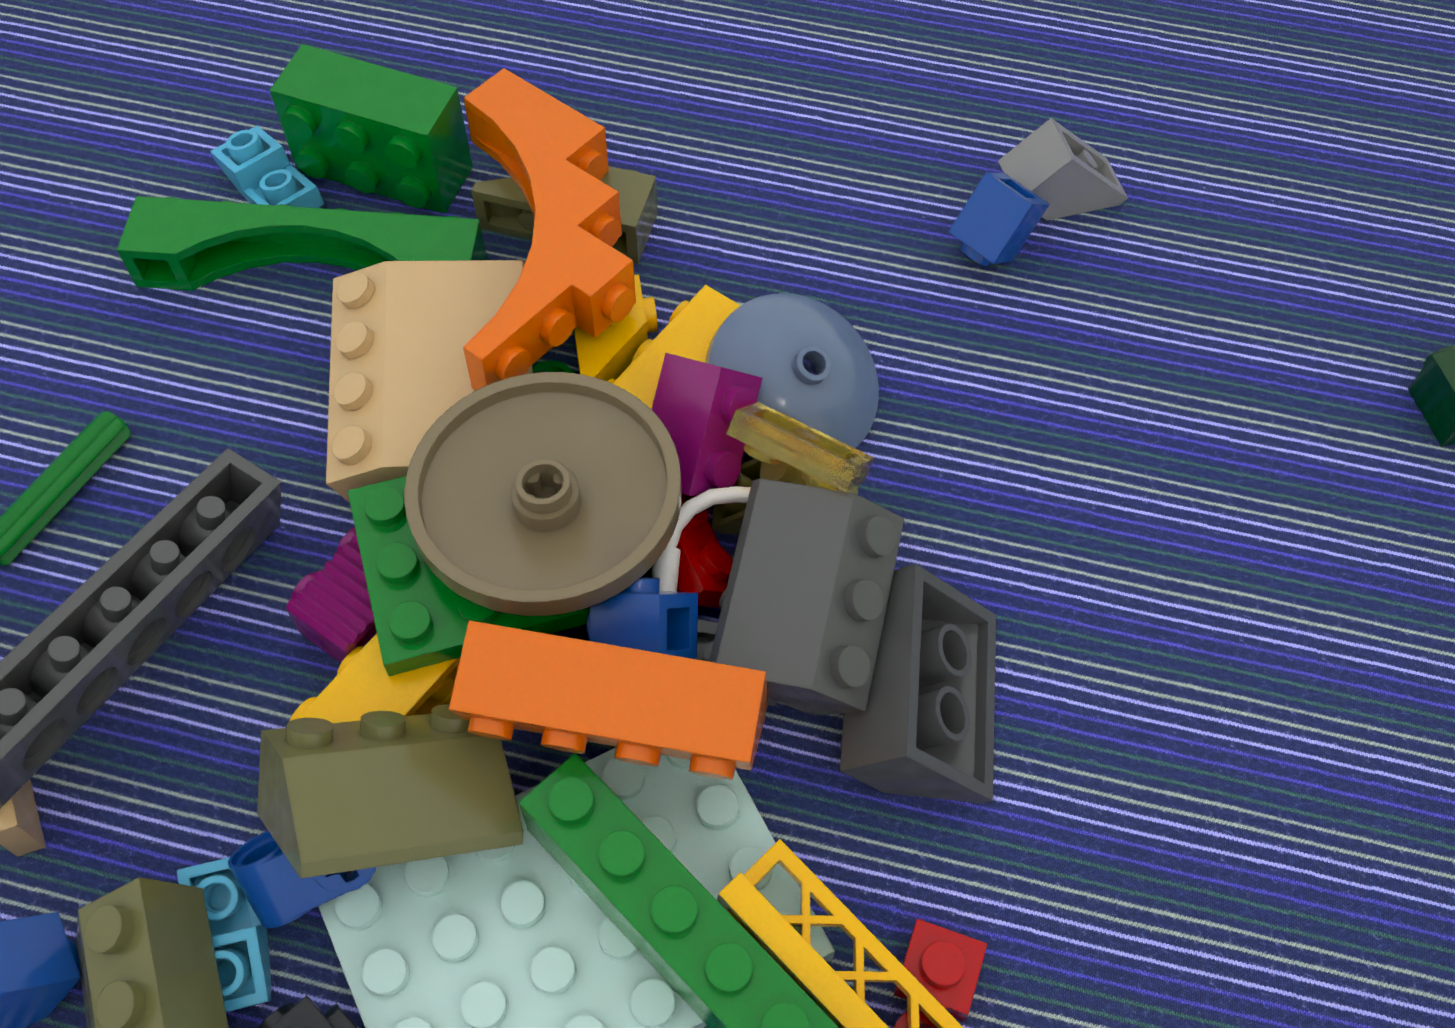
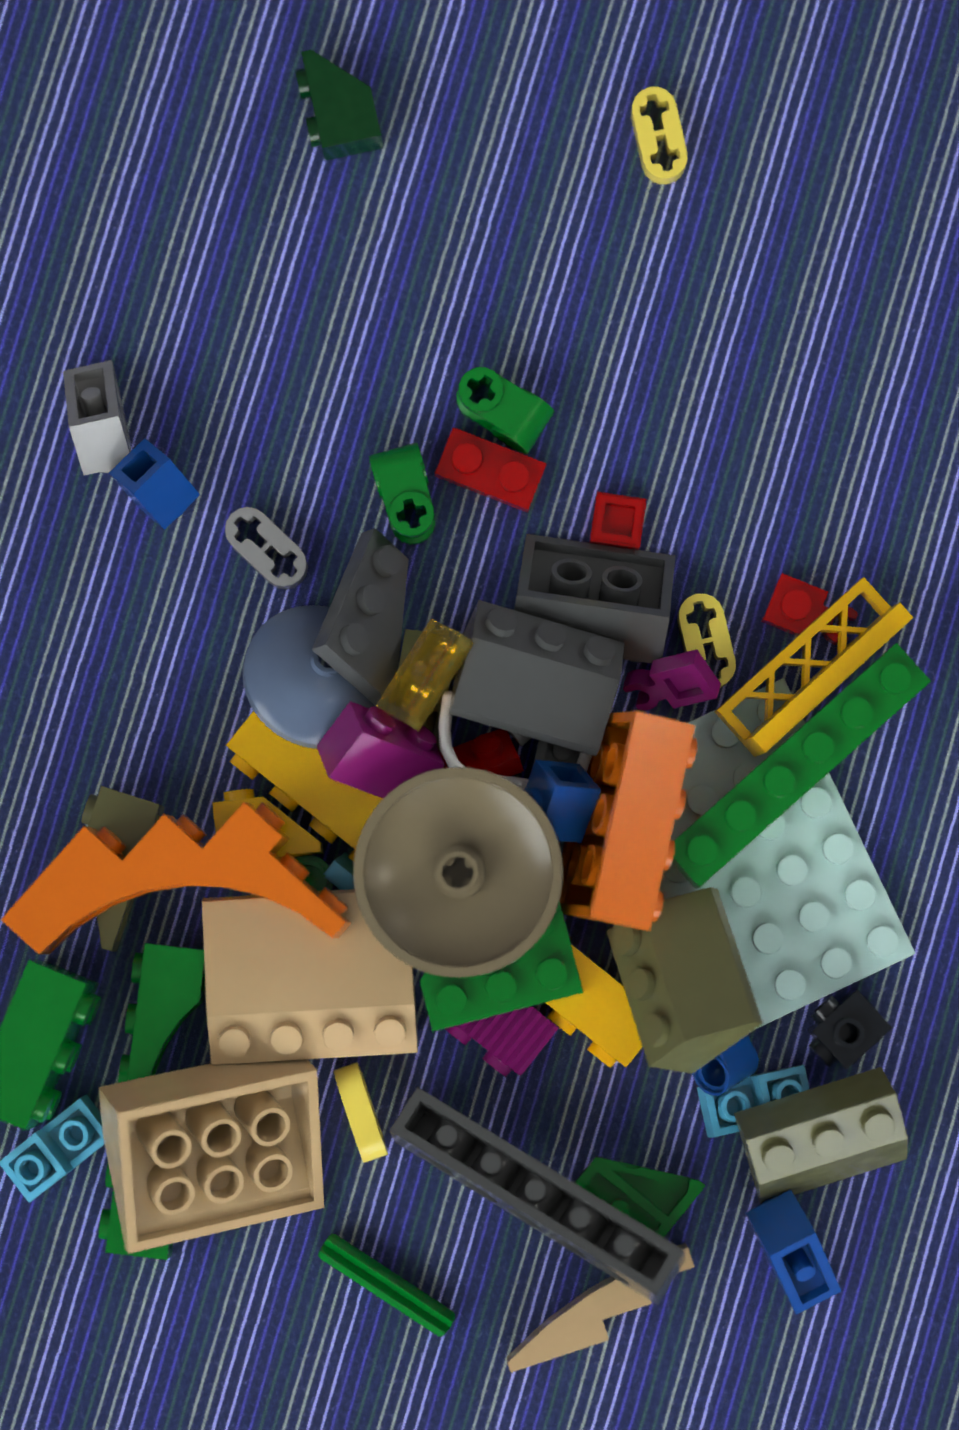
camera: 85 degrees left, 25 degrees up
none -> tan slope [99,1059,324,1254]
none -> light grey beam [225,507,308,590]
none -> dark grey wing [312,528,409,710]
none -> light yellow beam [333,1062,388,1163]
none -> green piece [368,442,435,545]
none -> red plate [435,427,547,513]
none -> green piece [456,367,555,454]
none -> green wing [574,1156,706,1238]
none -> red tile [589,492,647,550]
none -> magenta plate [623,649,721,710]
none -> light yellow beam [677,593,736,688]

